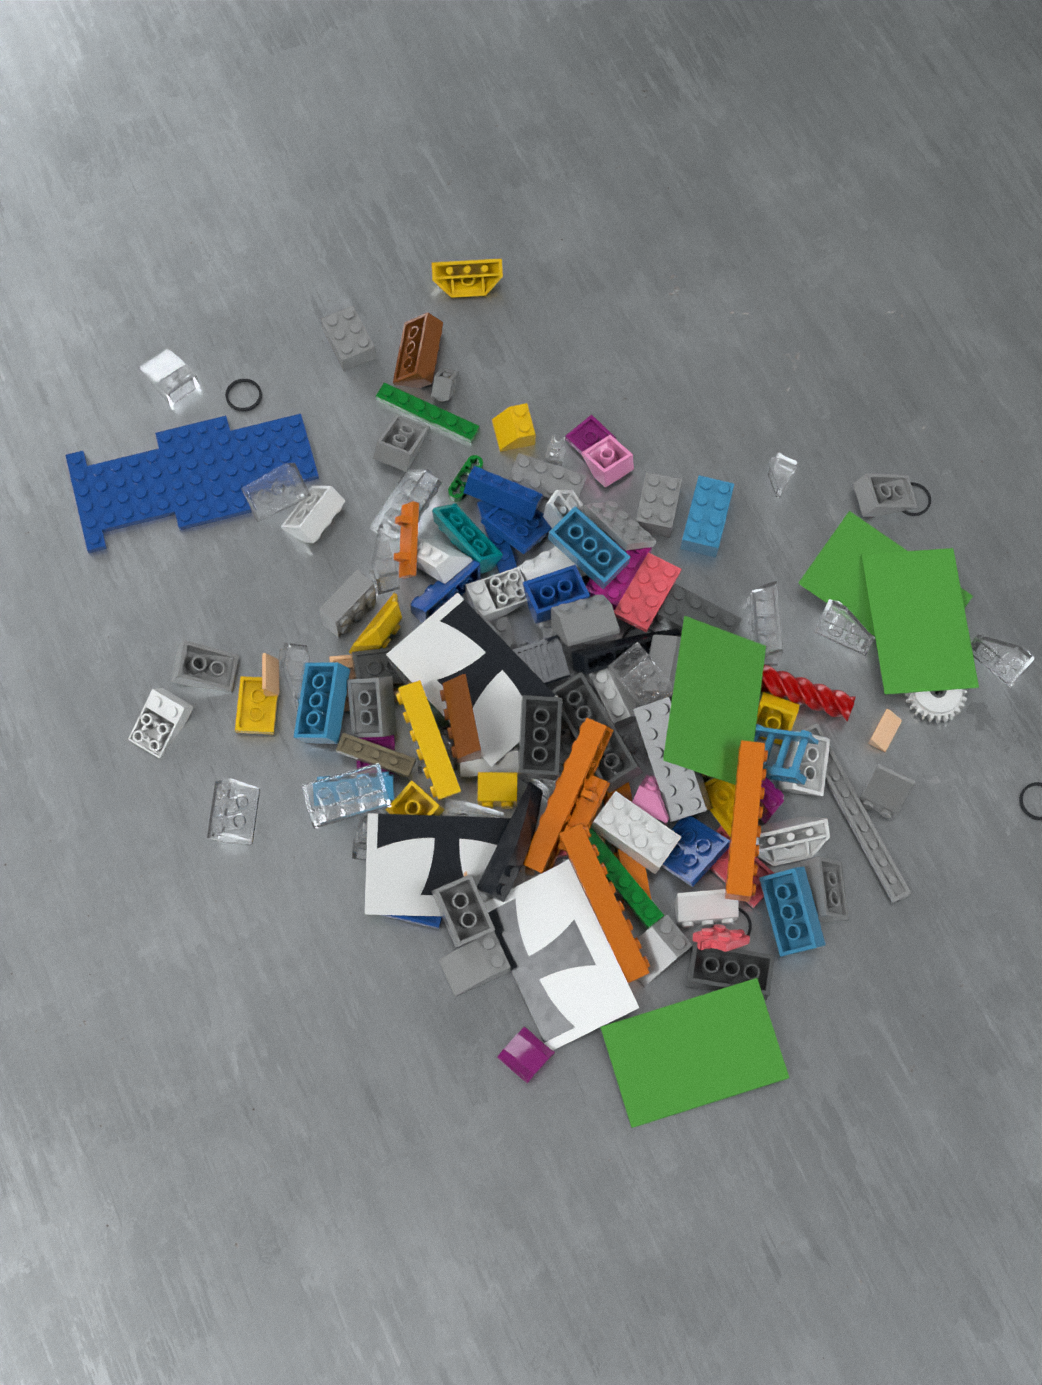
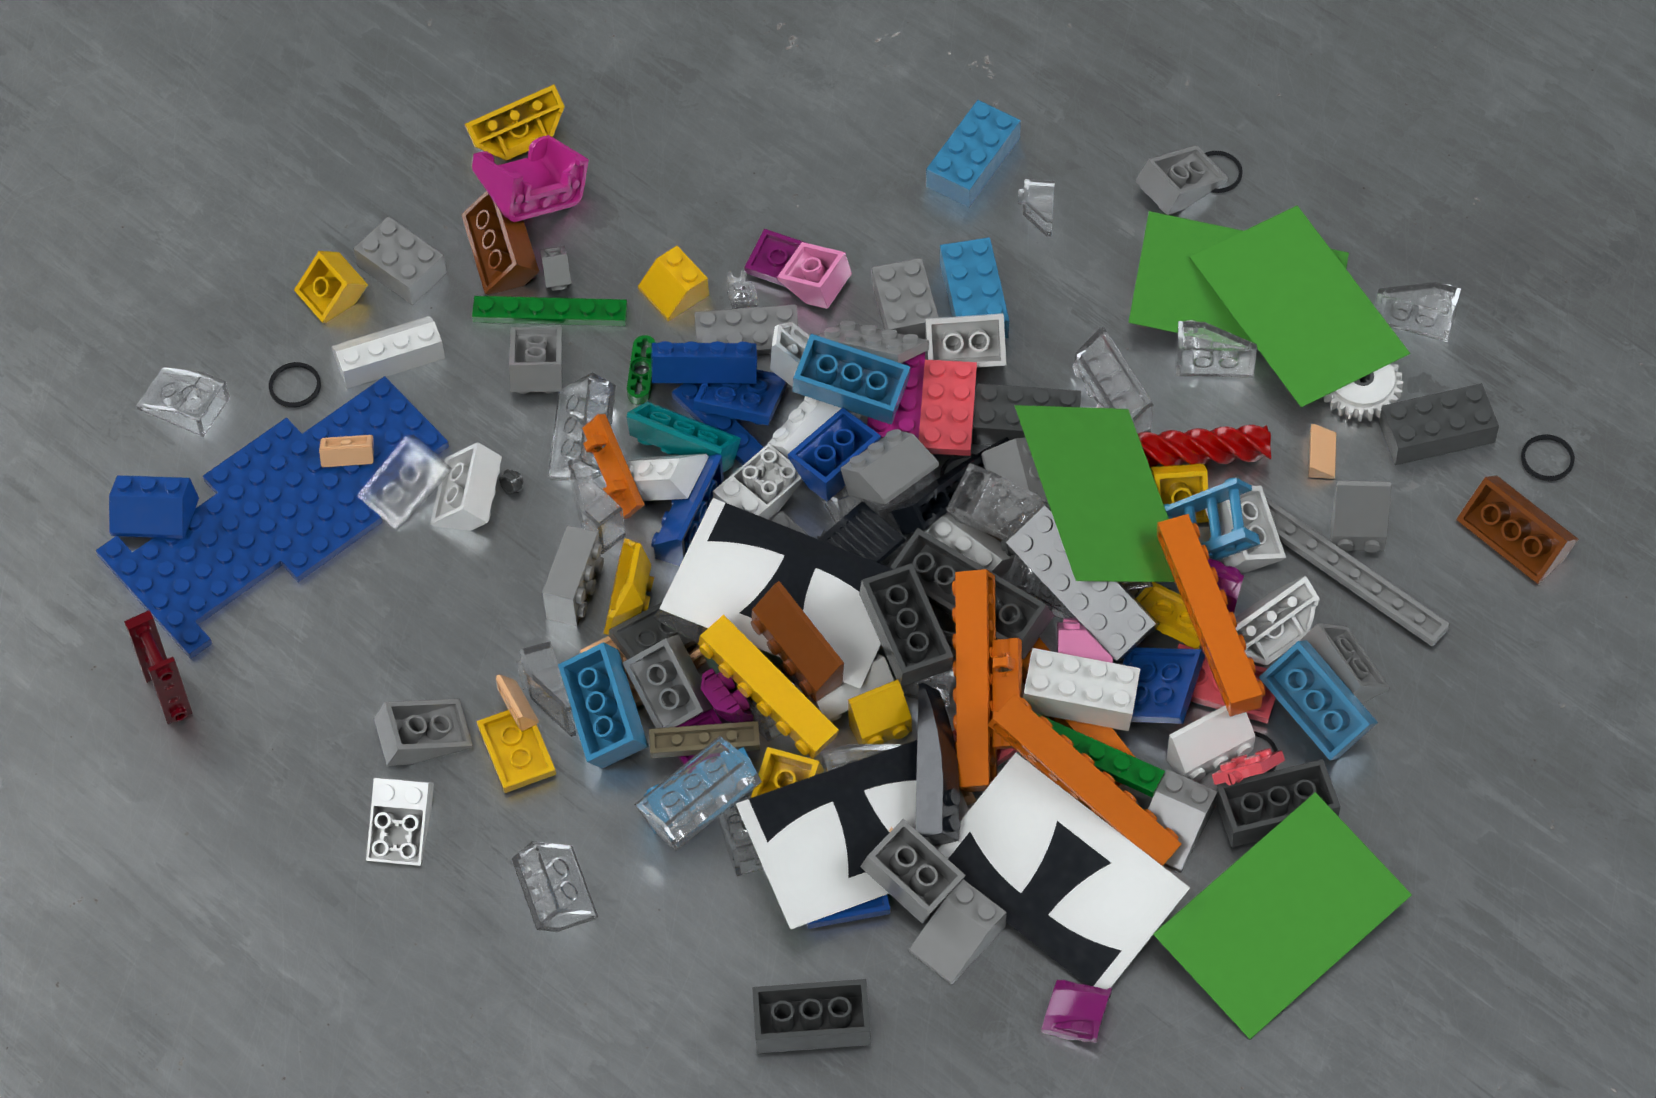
camera: 20 degrees left, 10 degrees down
none -> blue slope [109,475,199,539]
none -> dark red fence [124,610,193,724]
none -> yellow slope [294,251,368,323]
none -> light nougat slope [319,435,374,467]
none -> white slope [332,316,445,389]
none -> dark pink windscreen [472,135,589,222]
none -> dark grey plate [499,469,523,494]
none -> magenta slope [701,668,753,723]
none -> dark grey brick [752,979,871,1054]
none -> white slope [925,313,1006,367]
none -> dark azure brick [926,100,1021,208]
none -> dark grey brick [1379,383,1499,465]
none -> dark orange slope [1456,475,1579,584]

